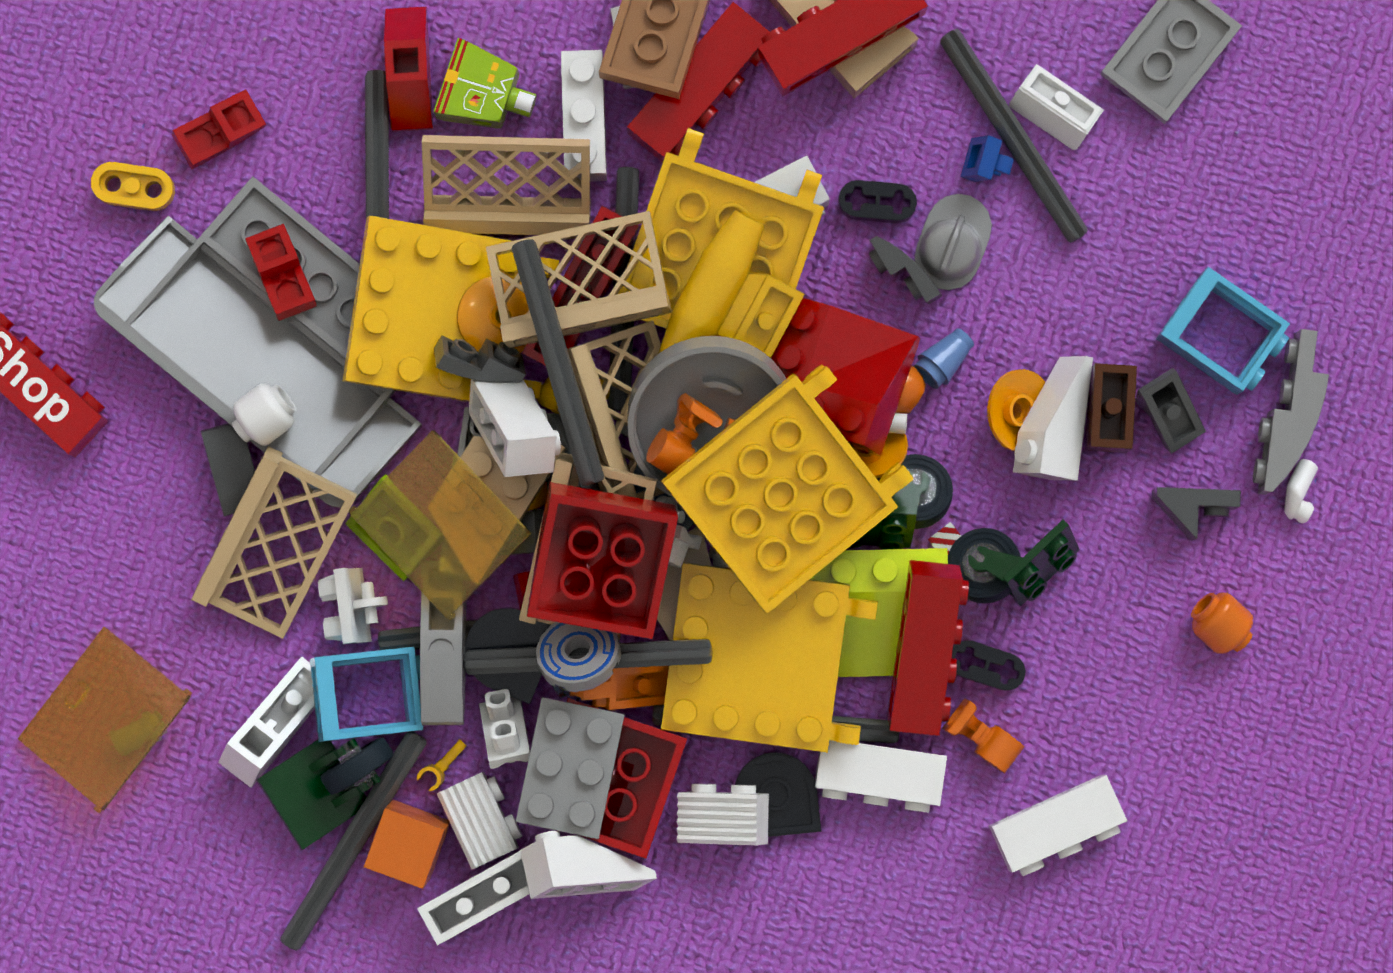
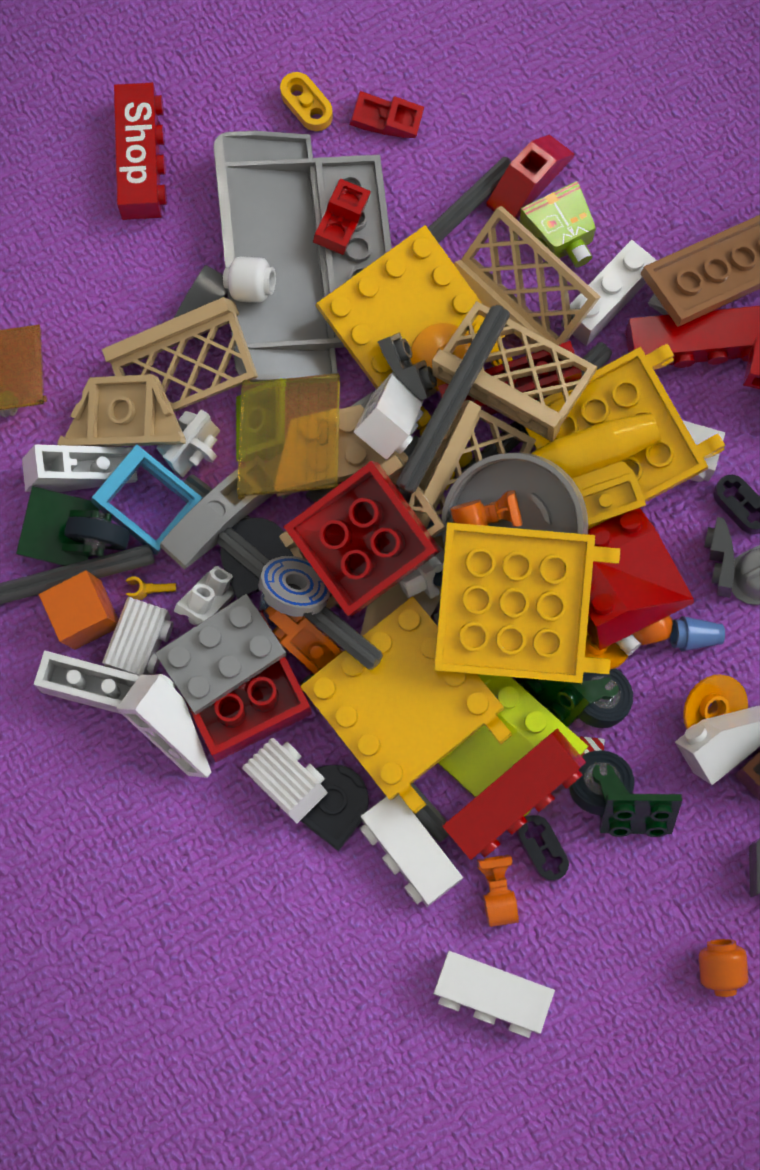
camera: 45 degrees right, 10 degrees down
none -> tan wing [58,374,186,447]

